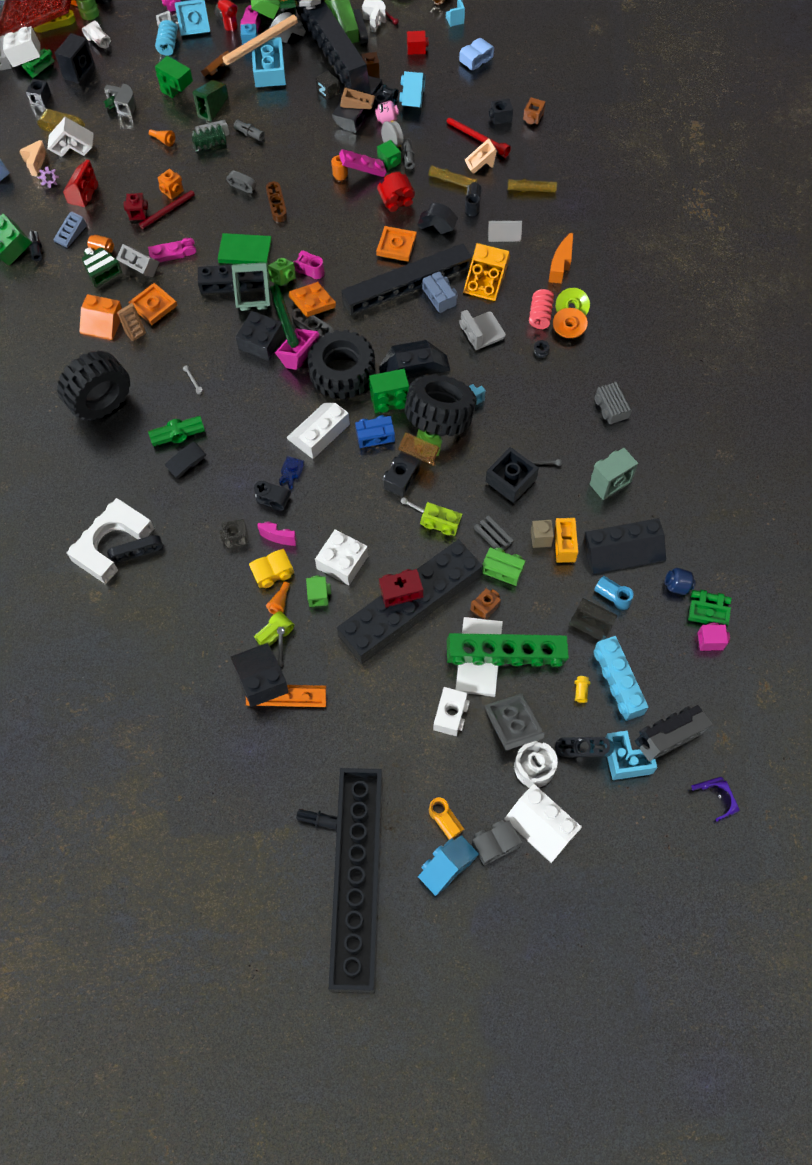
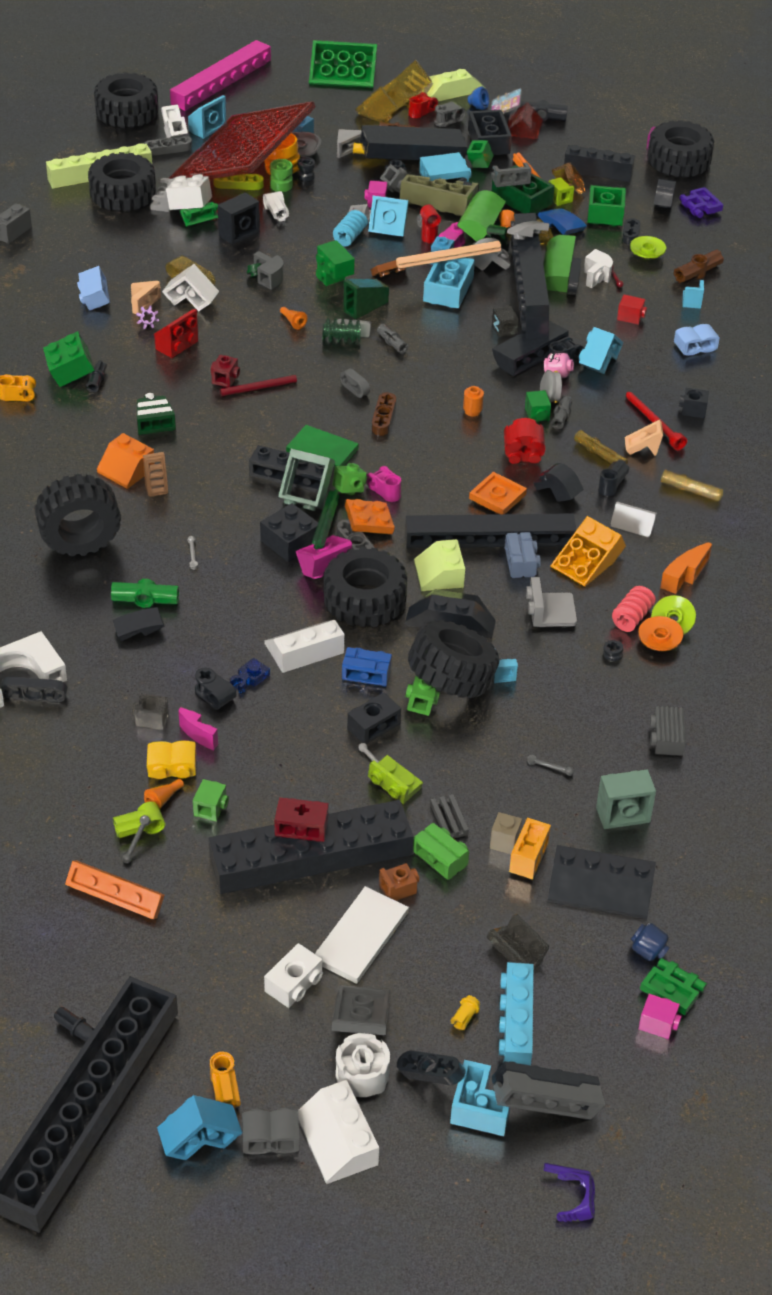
camera: 20 degrees right, 20 degrees down
black brick [26,79,51,107] -> none
sand blue slope [53,212,87,248] -> none
orange brick [87,235,114,254] -> none
light grey brick [116,244,159,277] -> none
orange plate [128,283,178,325] -> none
dark pink hinge [148,238,196,262] -> none
orange brick [157,169,184,200] -> none
black slope [230,643,289,707] -> none
white brick [315,530,368,586] -> none
dark pink plate [339,149,387,177] -> none
medium nougat slope [340,88,375,109] -> none
reddish brown slope [360,52,380,78] -> none
green brick [369,369,409,413] -> none
clear orange panel [398,432,440,467] -> none
green brick [446,633,569,667] -> none
black brick [485,447,539,503] -> none
dark orange brick [523,97,545,124] -> none
dark azure piece [594,576,633,610] -> none
none -> yellowish green slope [414,539,465,591]

